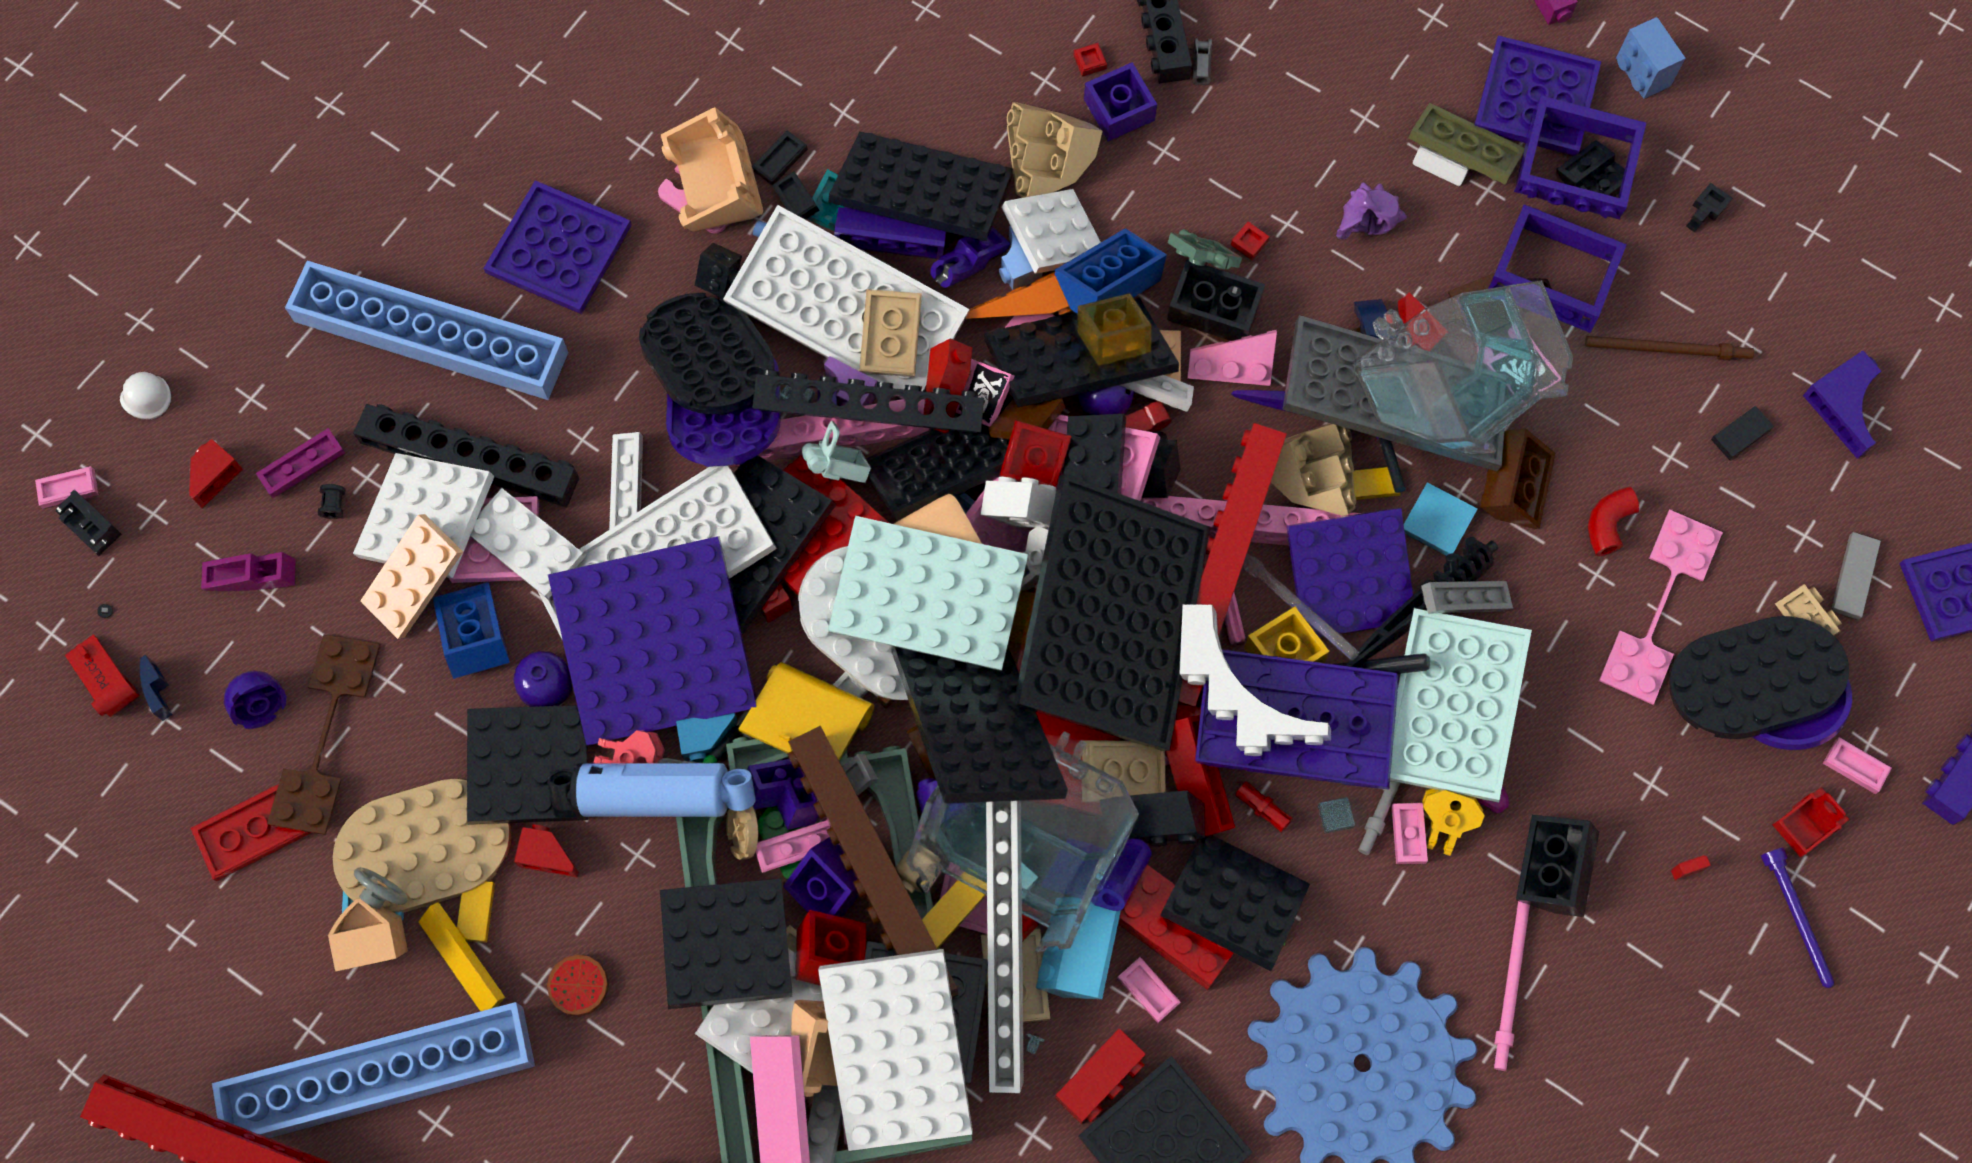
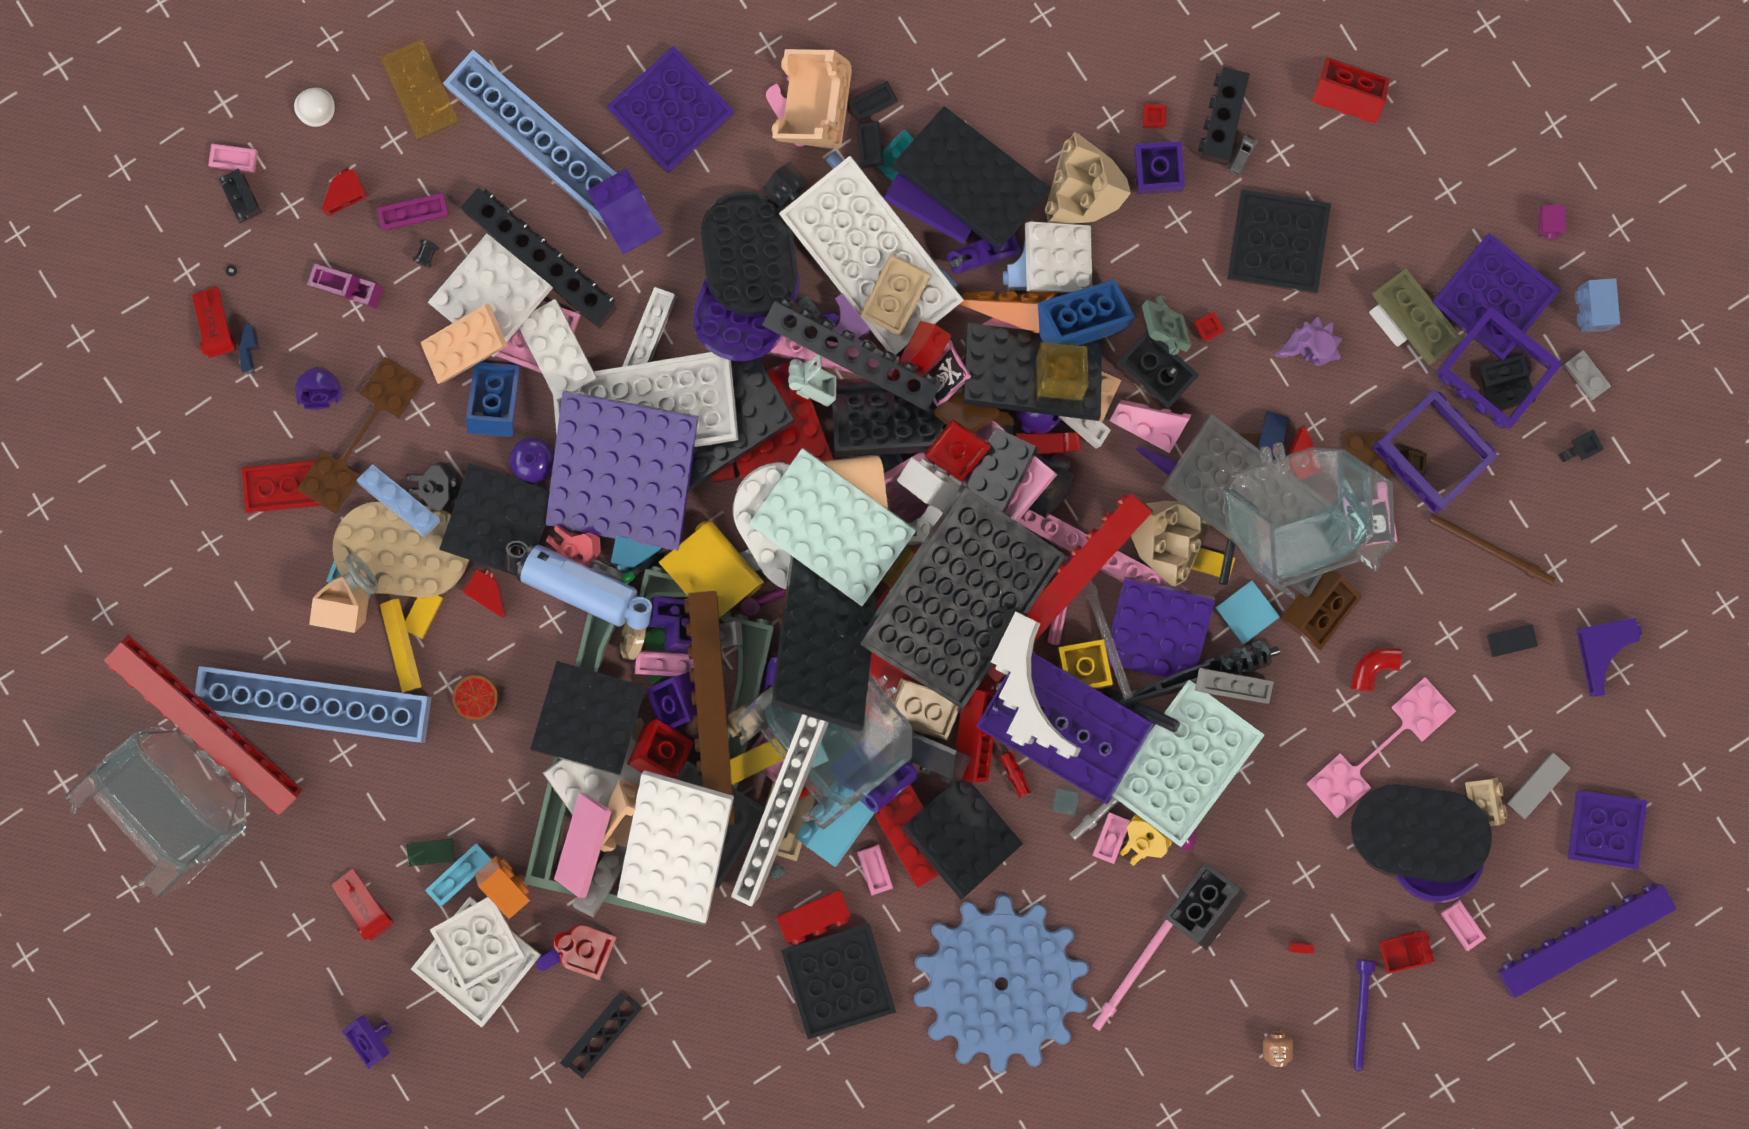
camera: 25 degrees right, 15 degrees up
none -> light blue plate [357,464,440,538]
none -> clear yellow plate [380,39,460,141]
none -> black hinge [406,461,458,511]
none -> dark purple slope [587,168,663,255]
none -> magenta bar [741,588,786,616]
none -> black plate [1227,189,1331,294]
none -> nougat head [1263,1031,1293,1067]
none -> light grey plate [1564,350,1611,401]

